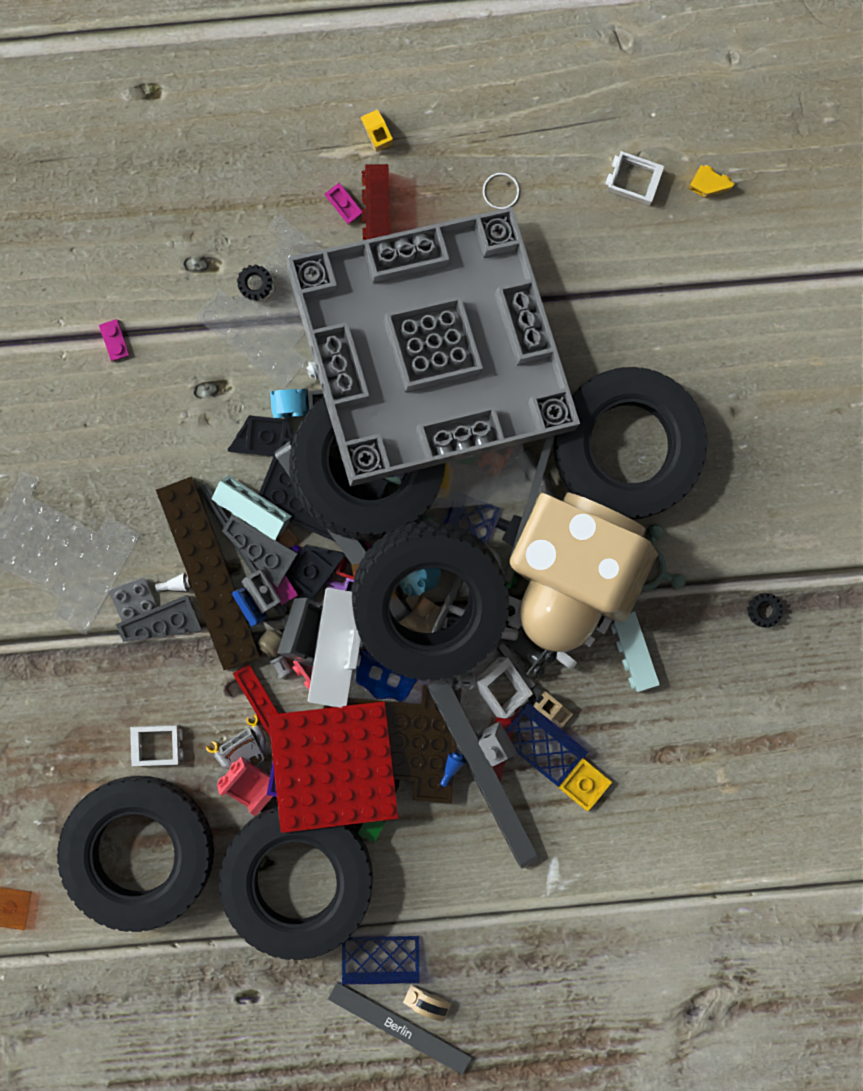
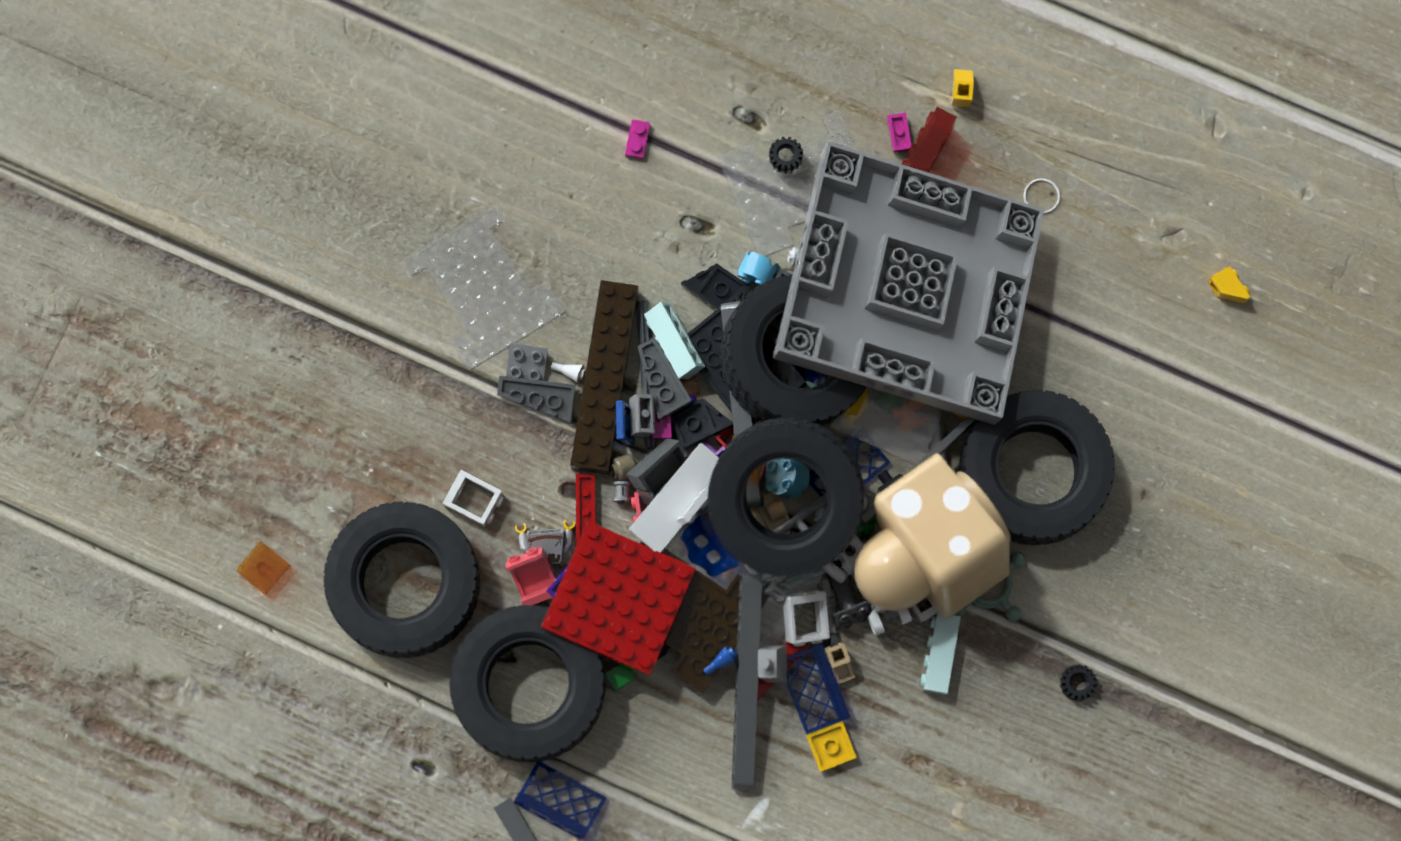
camera: 30 degrees right, 10 degrees down
white window [605,151,664,206] -> none

